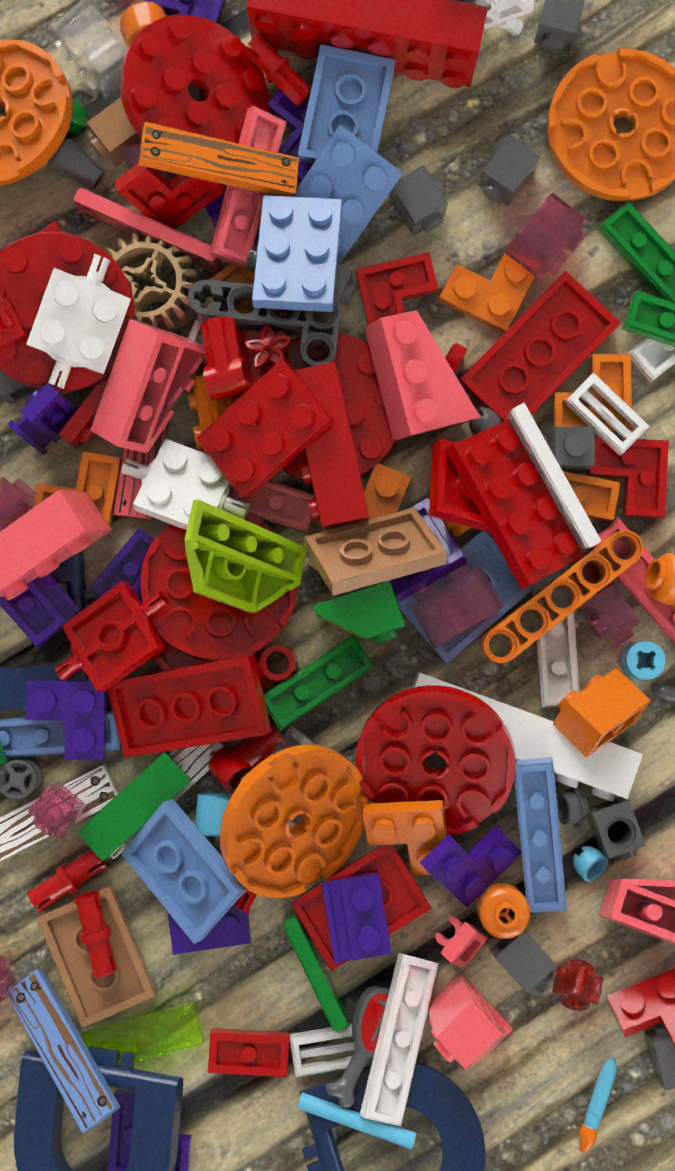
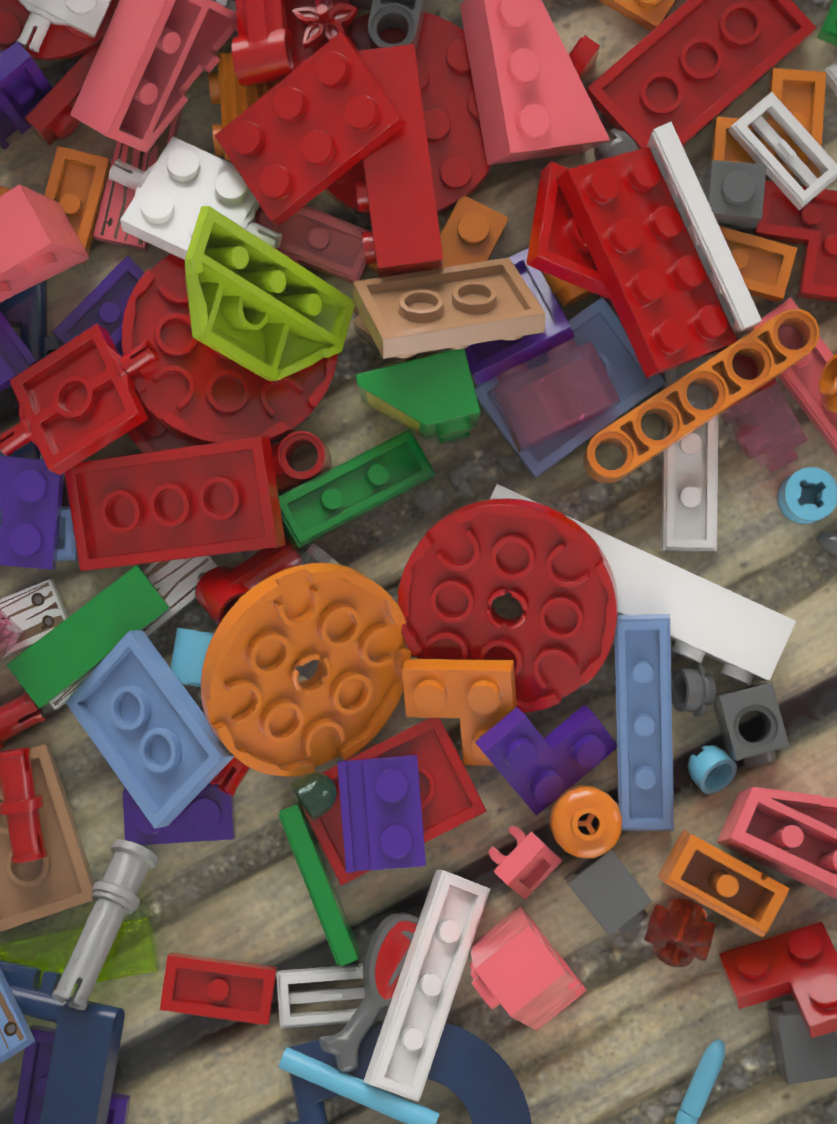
camera: 10 degrees right, 0 degrees up
orange brick [553,668,651,758] -> none
none -> light grey pin [52,839,159,1010]
none -> clear green hinge [290,773,337,821]
none -> orange brick [658,829,790,937]

